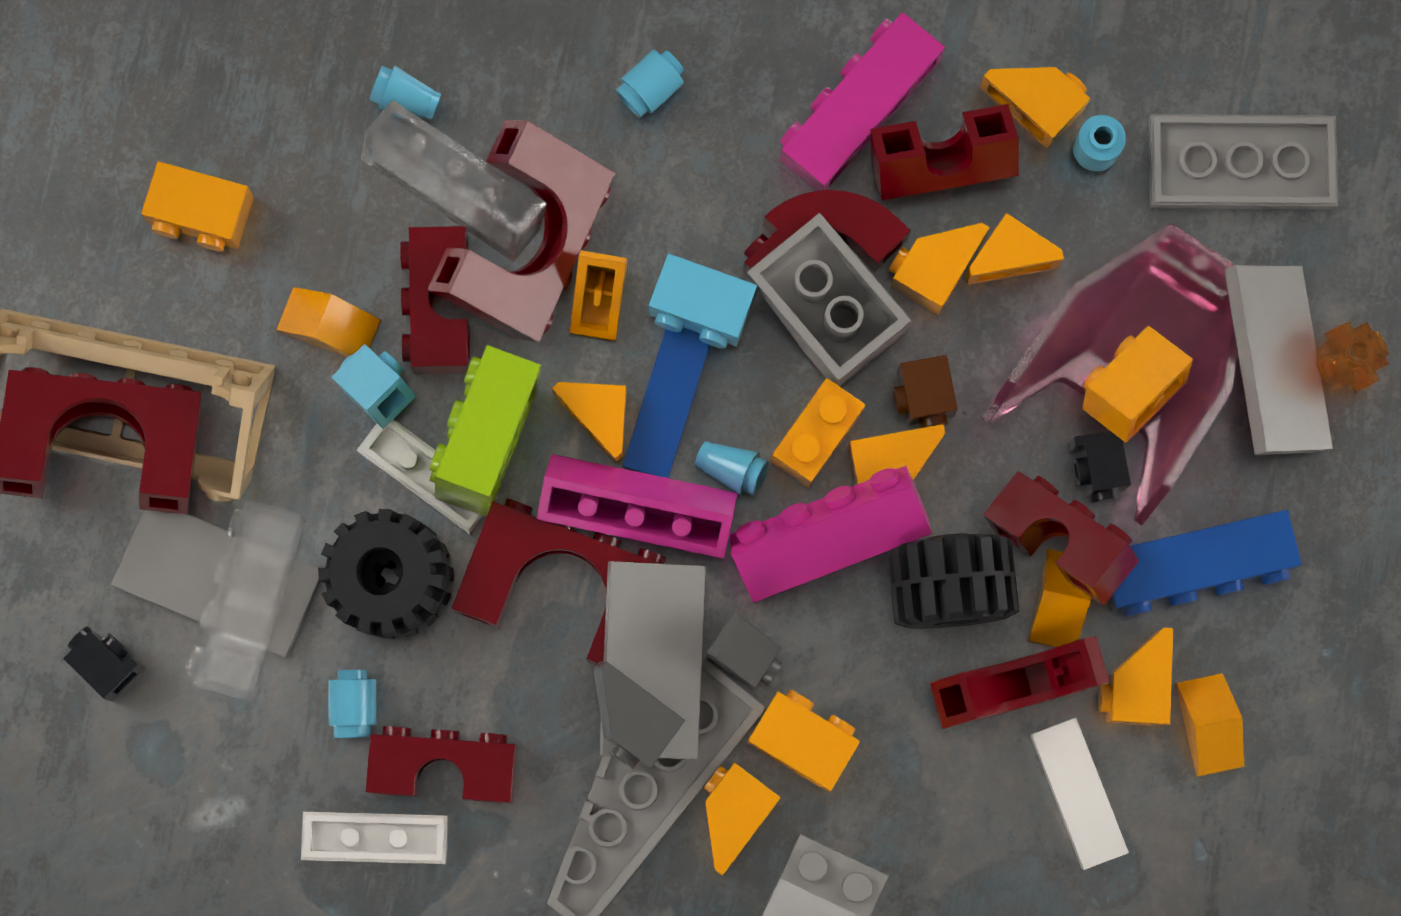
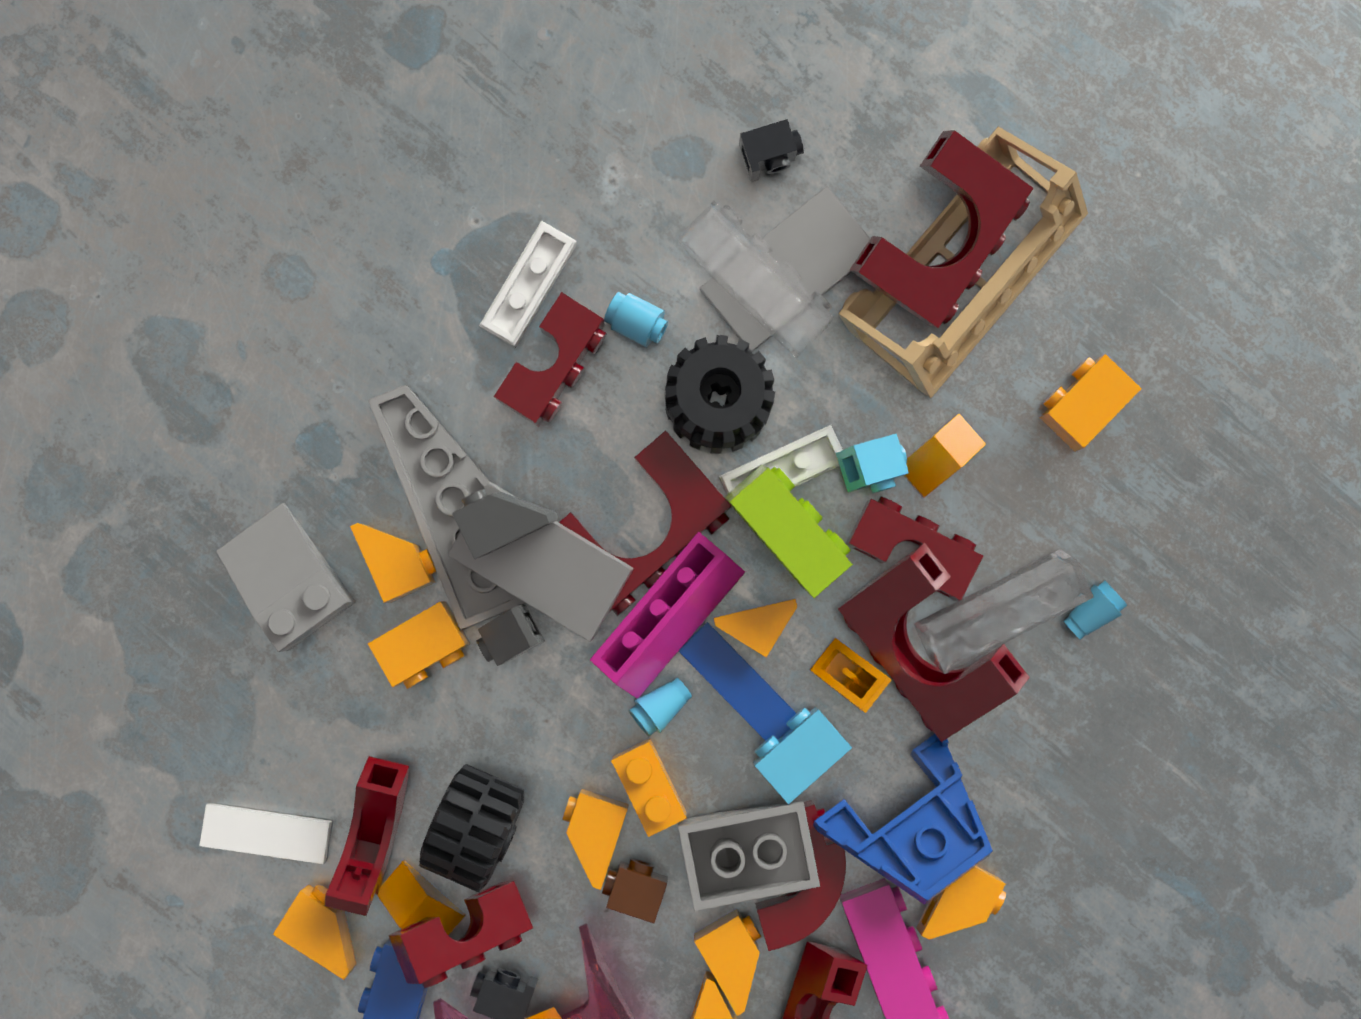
camera: 125 degrees right, 5 degrees up
medium azure brick [615,49,685,118] -> none
dark pink brick [729,465,932,603] -> none
light orange slope [1175,673,1245,777] -> none
none -> blue wing [813,734,993,905]
none -> light orange slope [916,866,1006,940]

